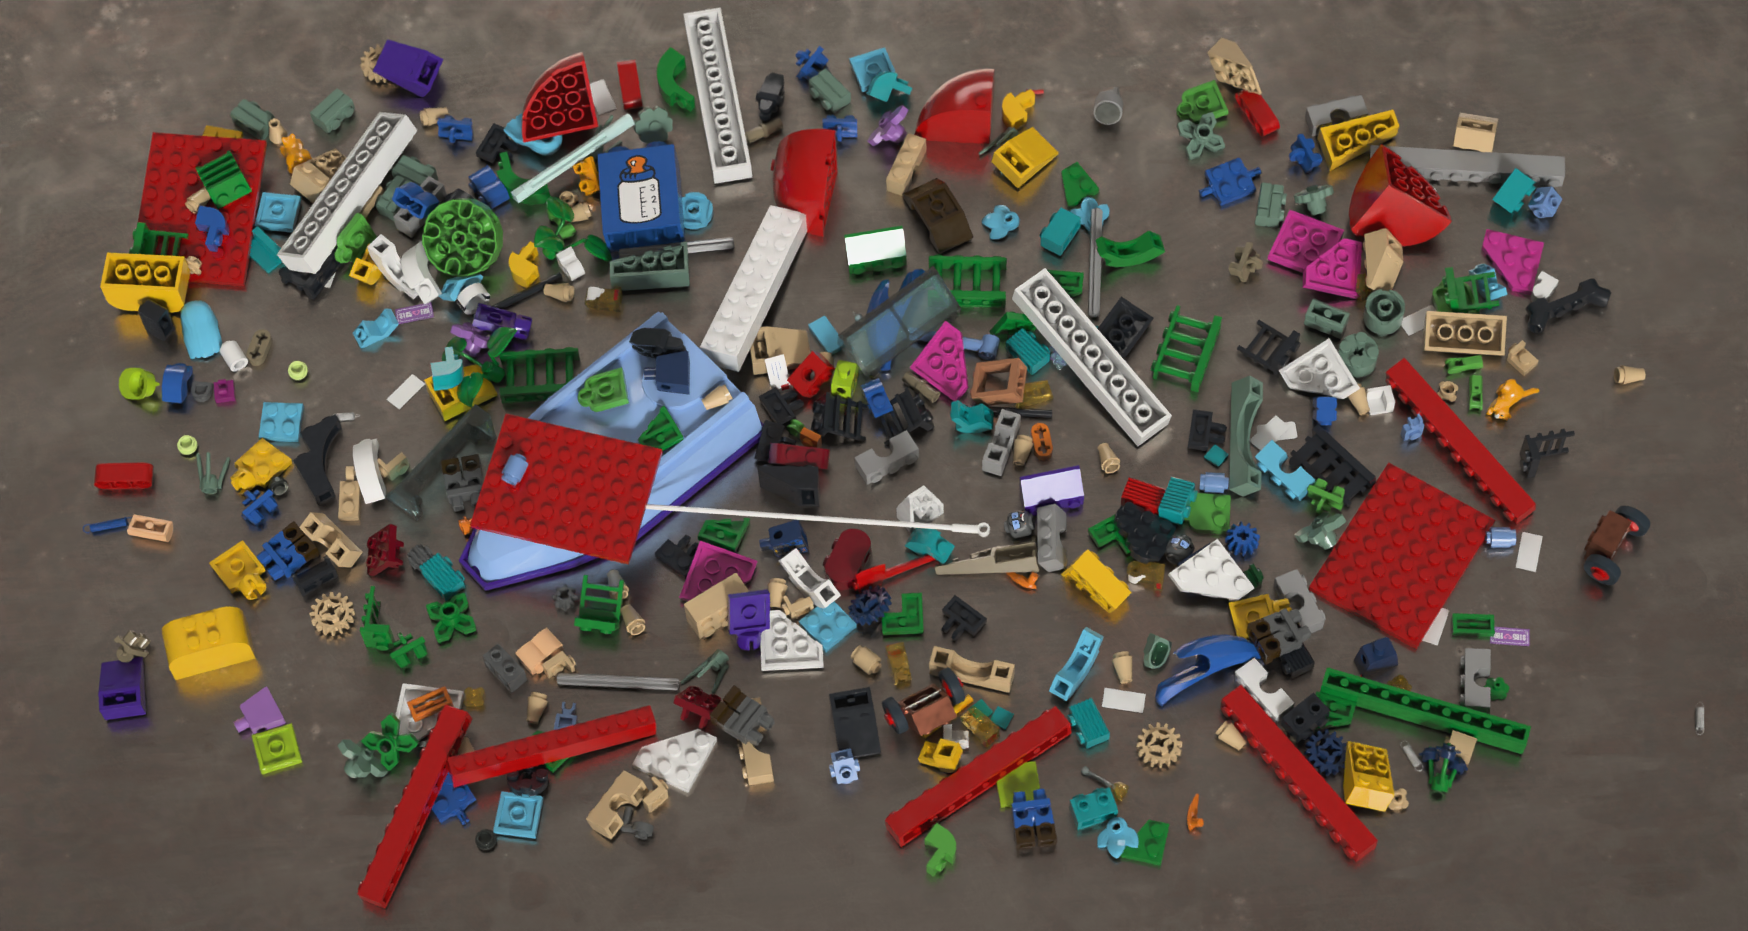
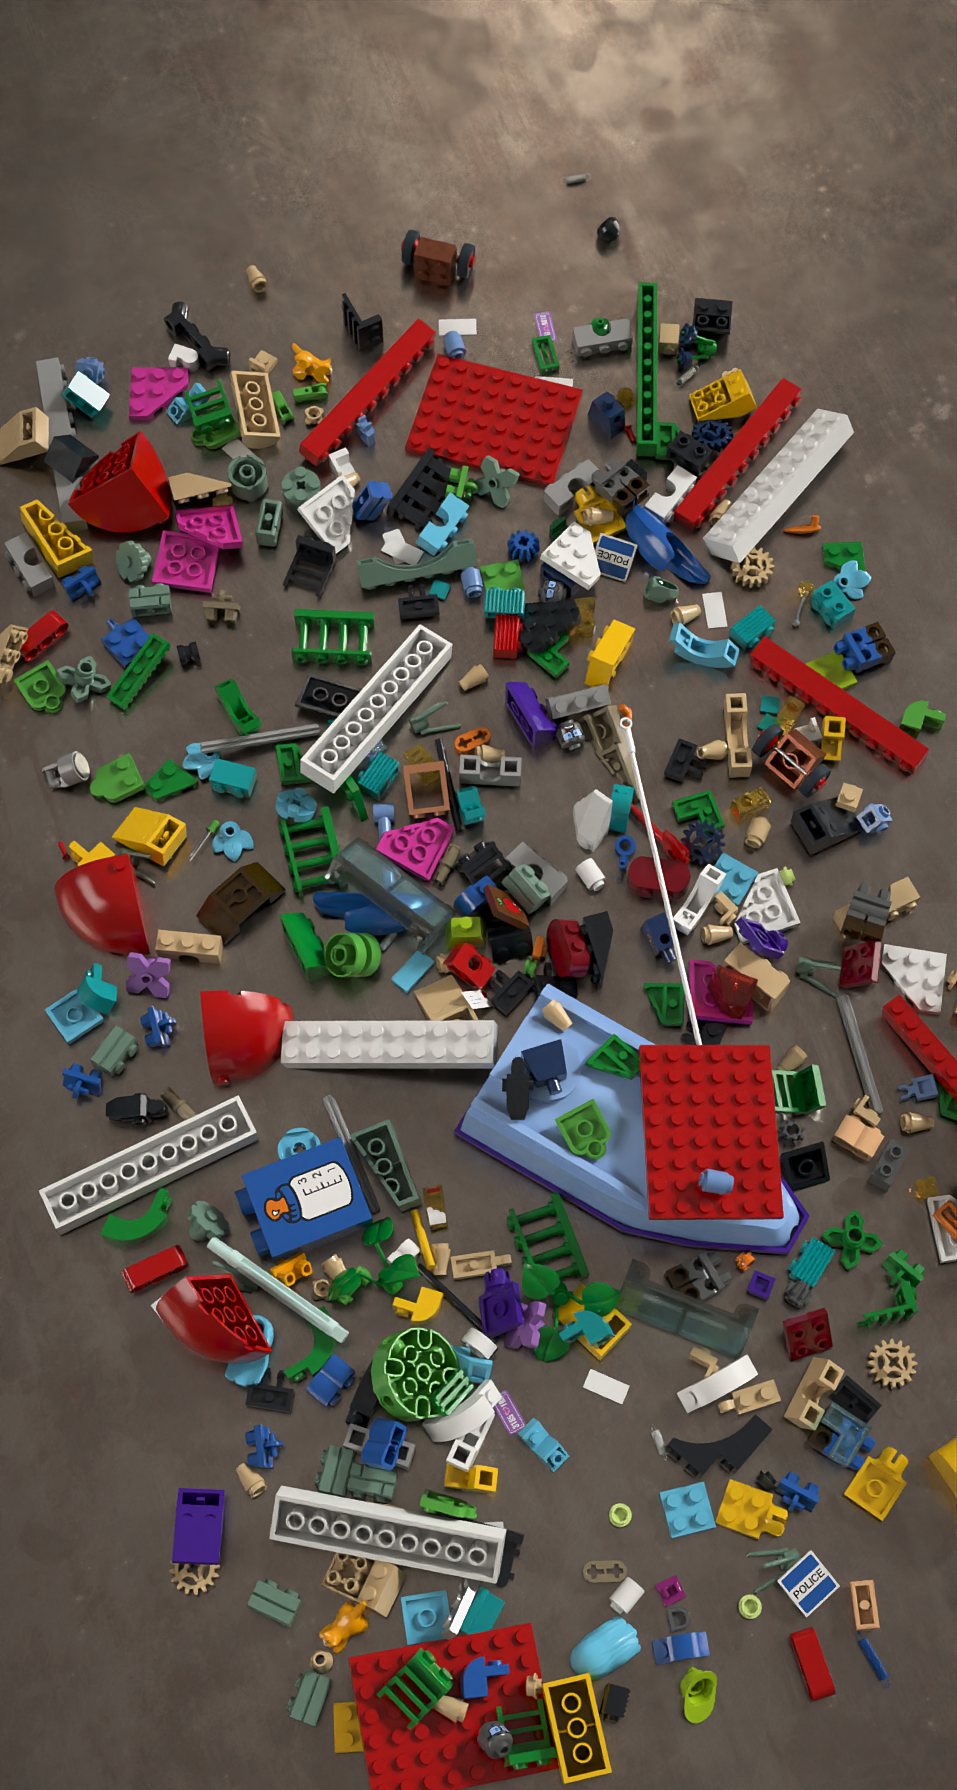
camera: 110 degrees left, 5 degrees up
none -> black slope [44,434,99,483]
none -> bright green plate [90,753,146,803]
none -> green gear [106,633,171,710]
none -> black wheel [176,641,201,665]
none -> piece [189,820,219,861]
none -> medium azure plate [275,788,317,822]
none -> bright green wheel [324,933,381,977]
none -> sand green plant [409,701,461,735]
none -> yellow bar [410,1209,435,1270]
none -> tile [430,1369,474,1417]
none -> light grey plate [441,1578,480,1640]
none -> tan plate [451,1250,512,1280]
none -> dark grey head [477,1721,513,1759]
none -> reddish brown tile [483,884,530,930]
none -> sand green brick [501,863,551,914]
none -> white brick [575,858,606,891]
none -> tan cone [583,507,613,526]
none -> piece [595,533,638,582]
none -> black cone [597,217,620,241]
none -> blue plate [615,835,636,870]
none -> black slope [692,298,733,335]
none -> tan cone [697,740,728,760]
none -> white brick [703,409,854,563]
none -> clear red slope [707,965,758,1020]
none -> dark purple plate [747,1270,776,1300]
none -> piece [777,1550,840,1618]
none -> yellowish green plate [779,866,796,886]
none -> black slope [779,1141,830,1191]
none -> clear light blue brick [820,1402,872,1467]
none -> tan bracket [835,783,863,812]

